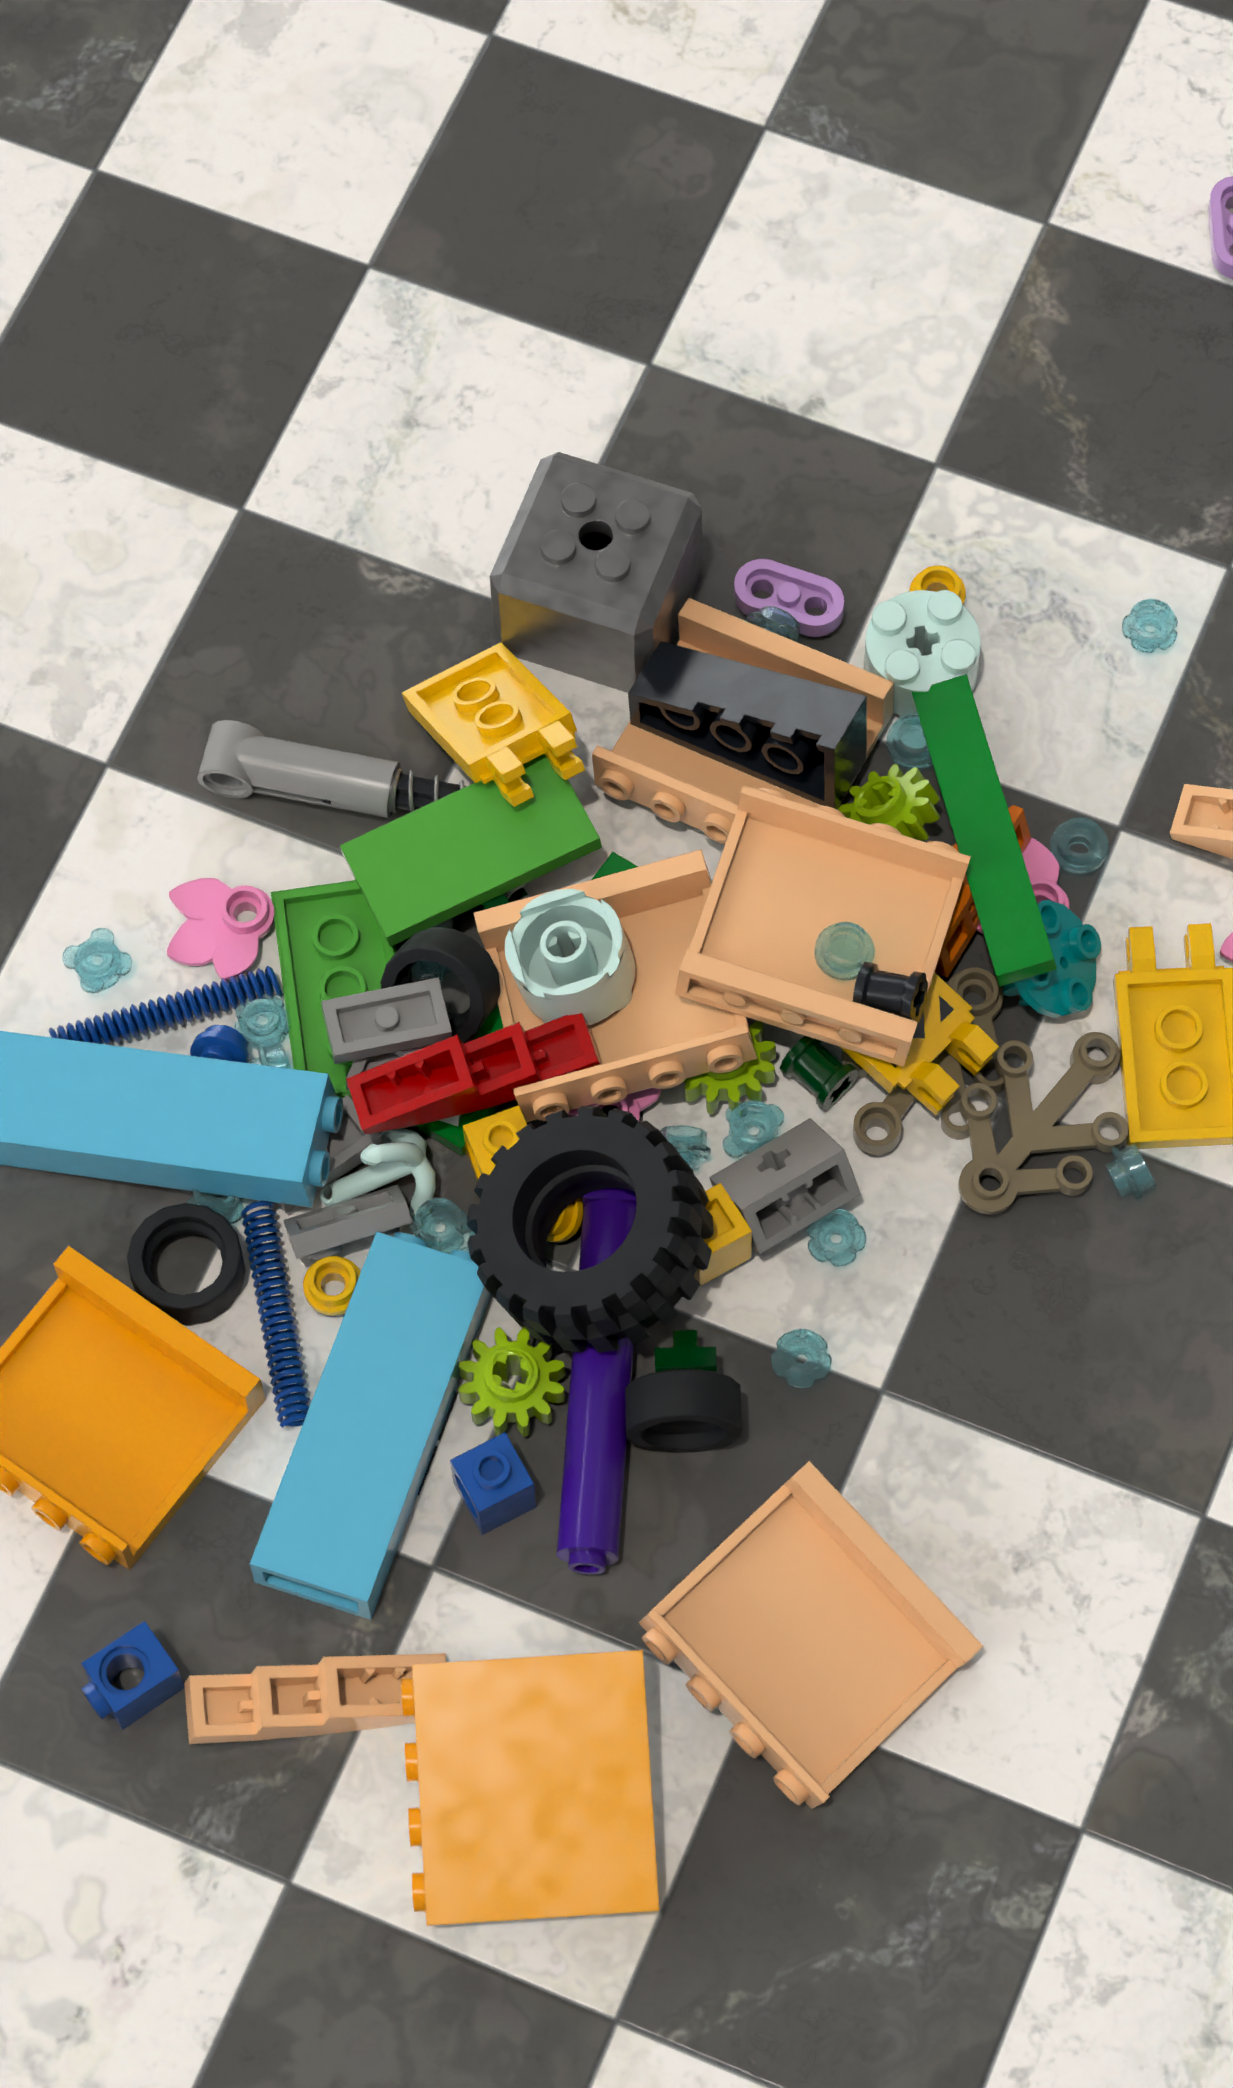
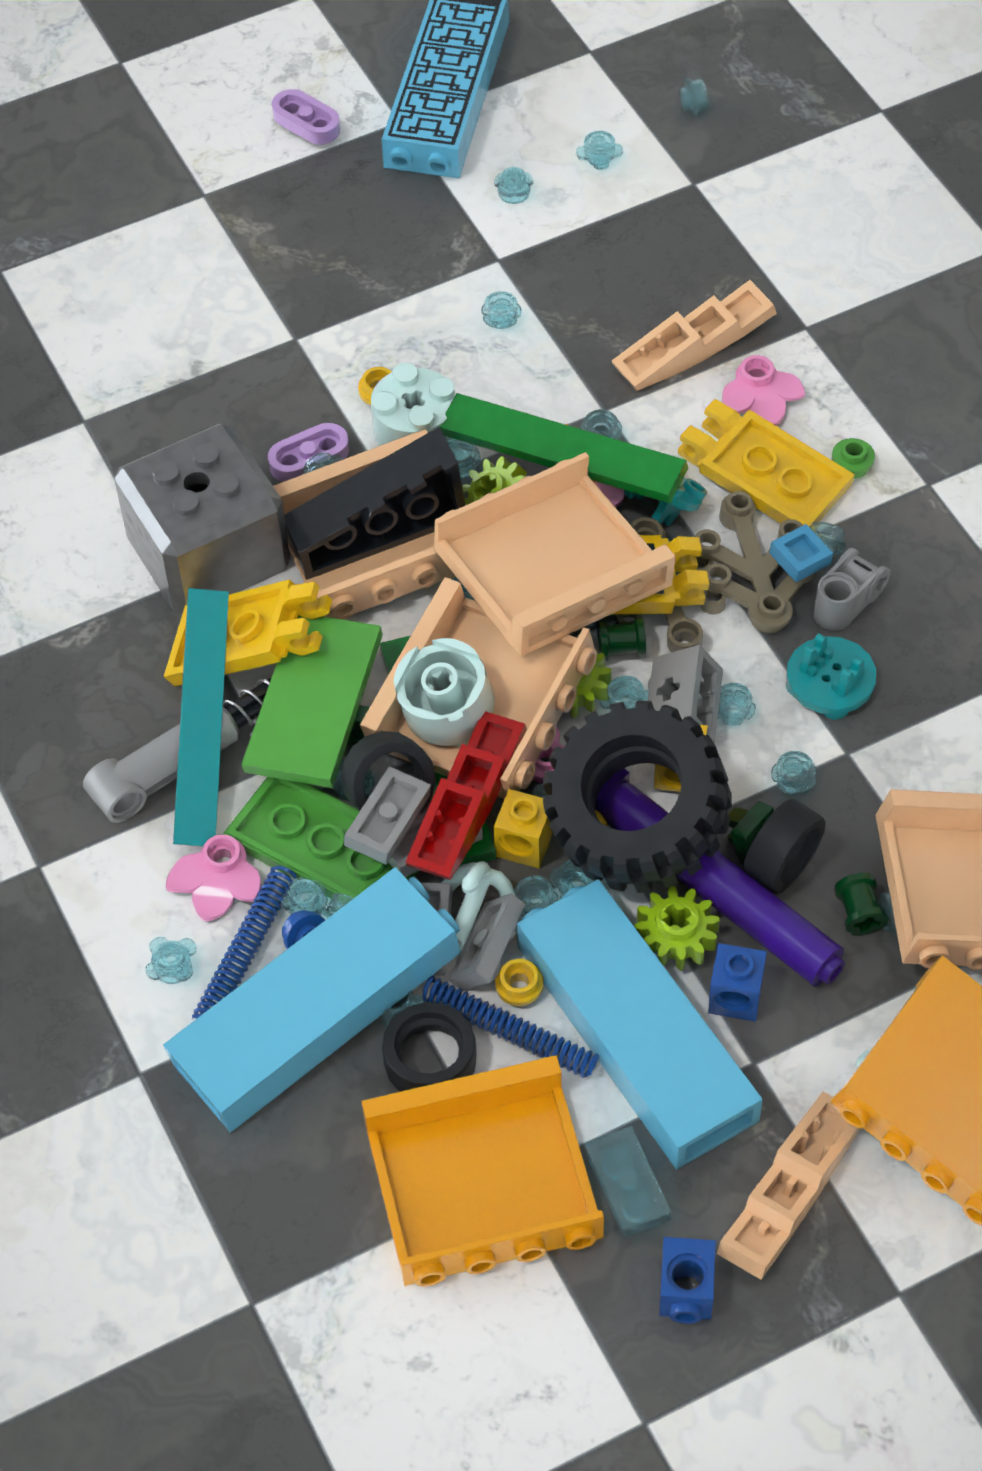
camera: 50 degrees left, 10 degrees down
clear light blue plate [814,922,875,981] -> none
black bush [853,962,928,1022] -> none
none -> teal sticker [173,588,229,847]
none -> clear light blue plate [585,1126,672,1238]
none -> dark azure plate [769,524,833,582]
none -> teal plate [786,633,876,720]
none -> light grey piece [814,547,891,631]
none -> dark green bush [834,872,888,936]

